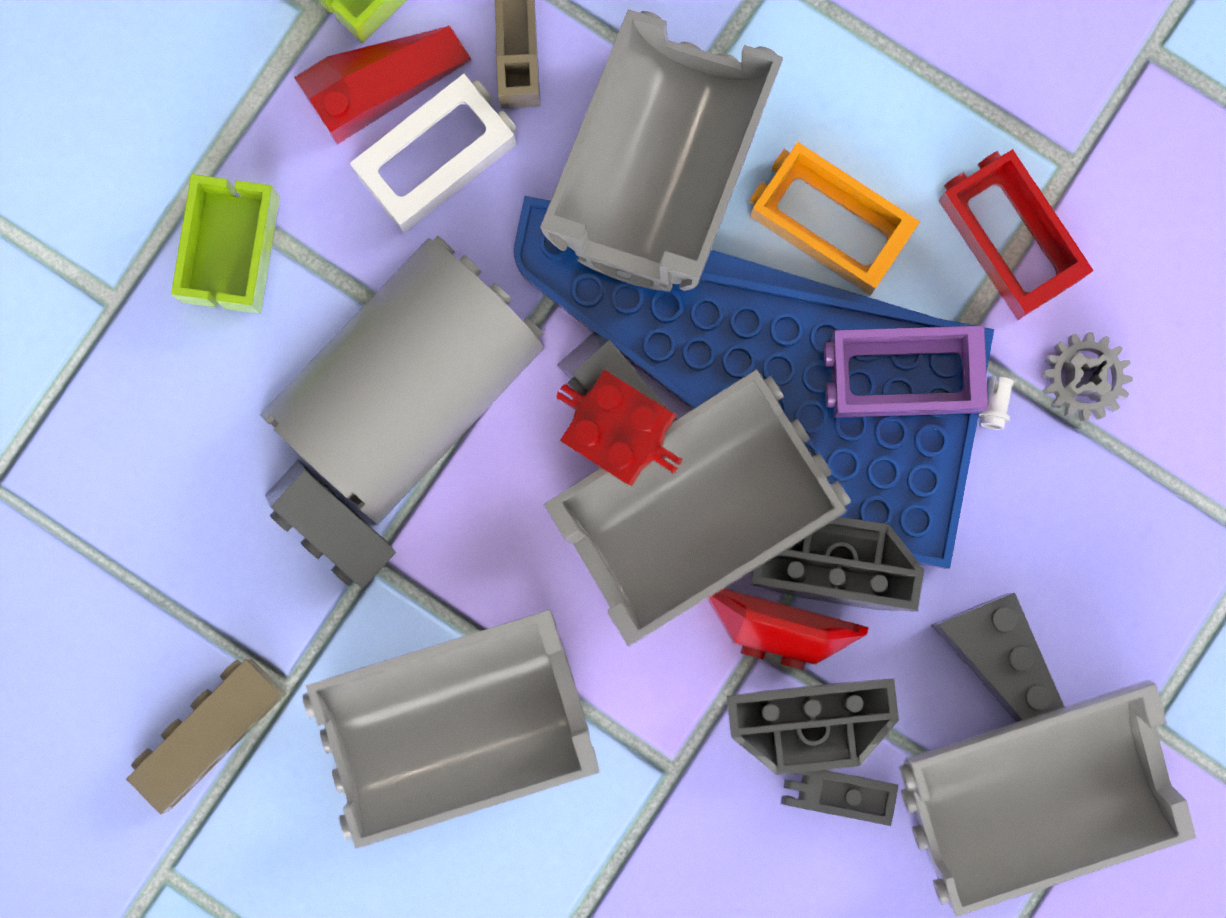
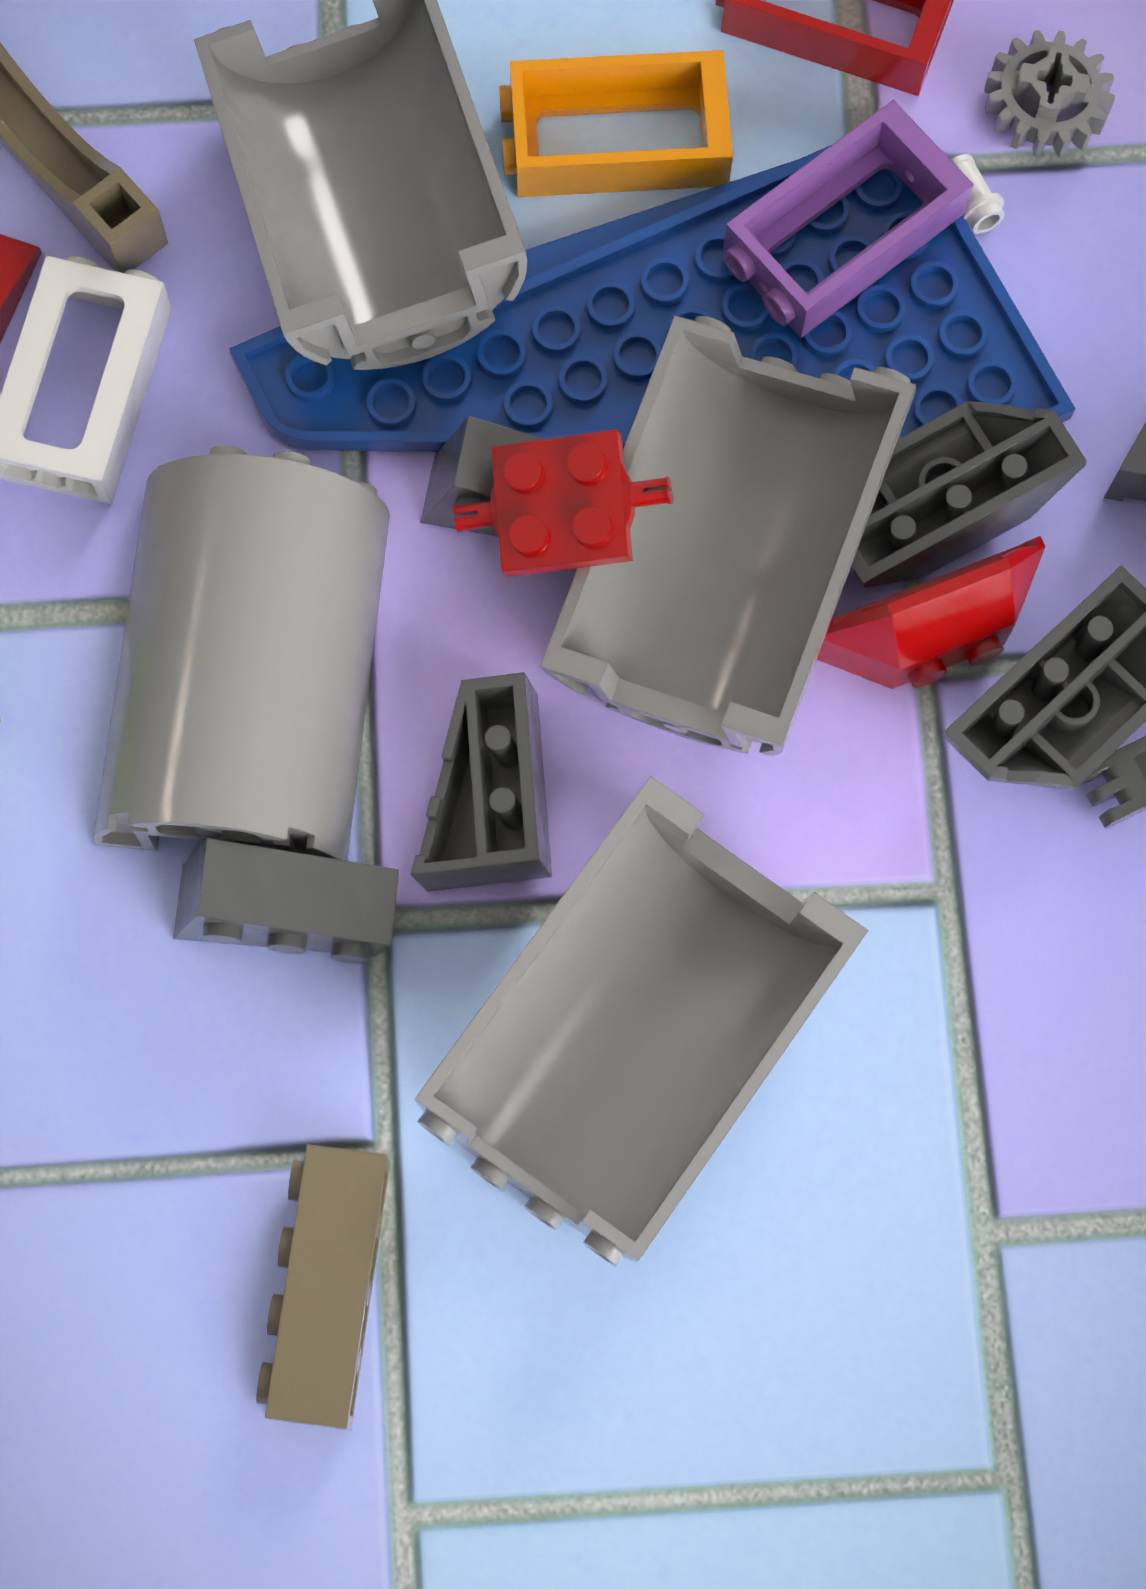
camera: 40 degrees left, 10 degrees down
none -> dark grey wedge [410,672,552,891]

